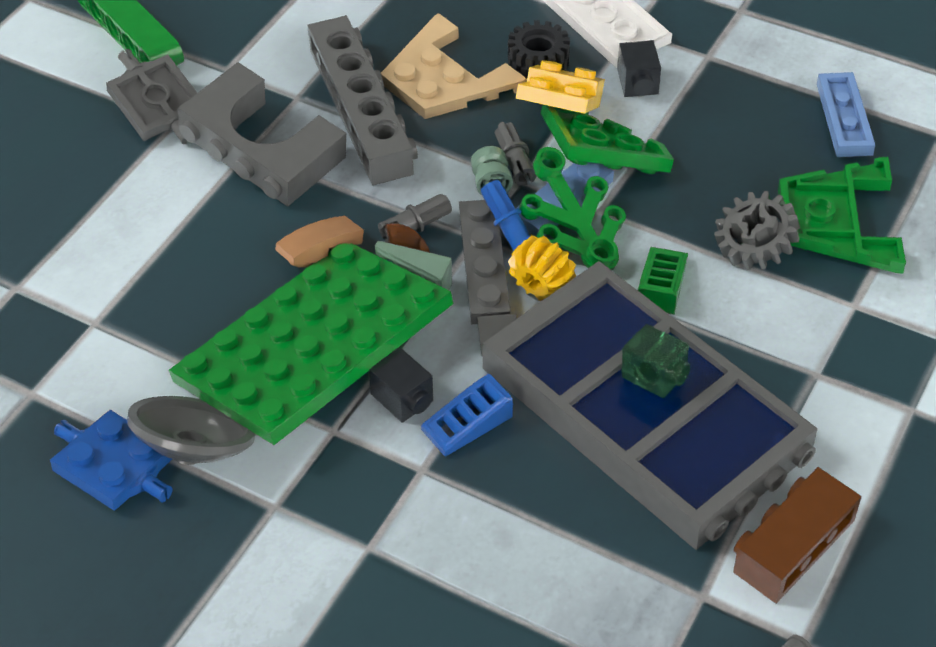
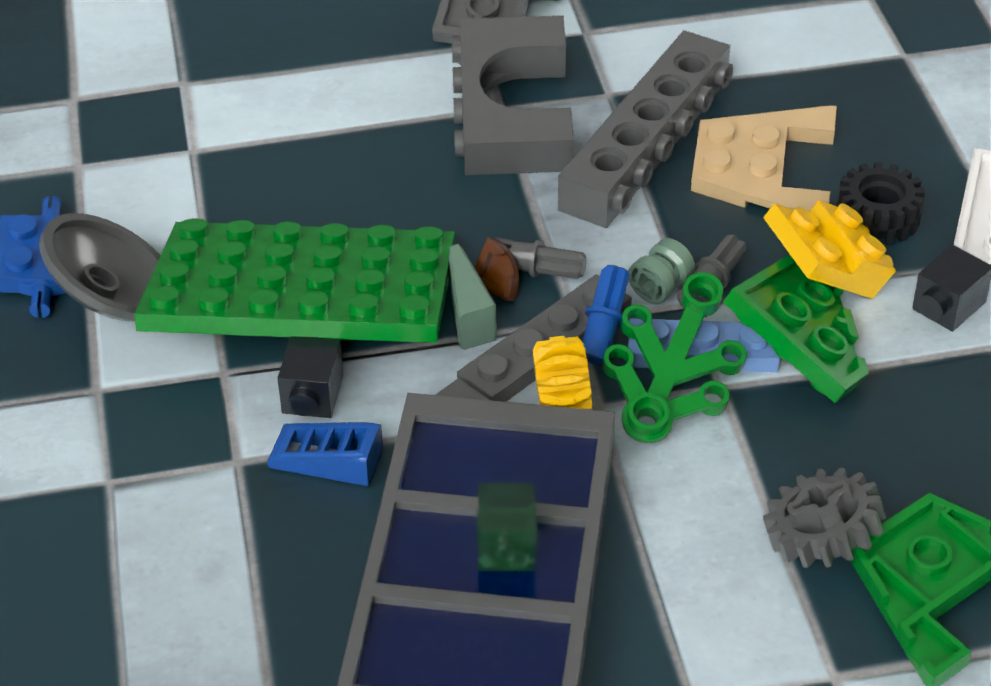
camera: 50 degrees right, 5 degrees down
medium nougat slope [275,216,364,267] -> none
green slope [638,247,688,315] -> none

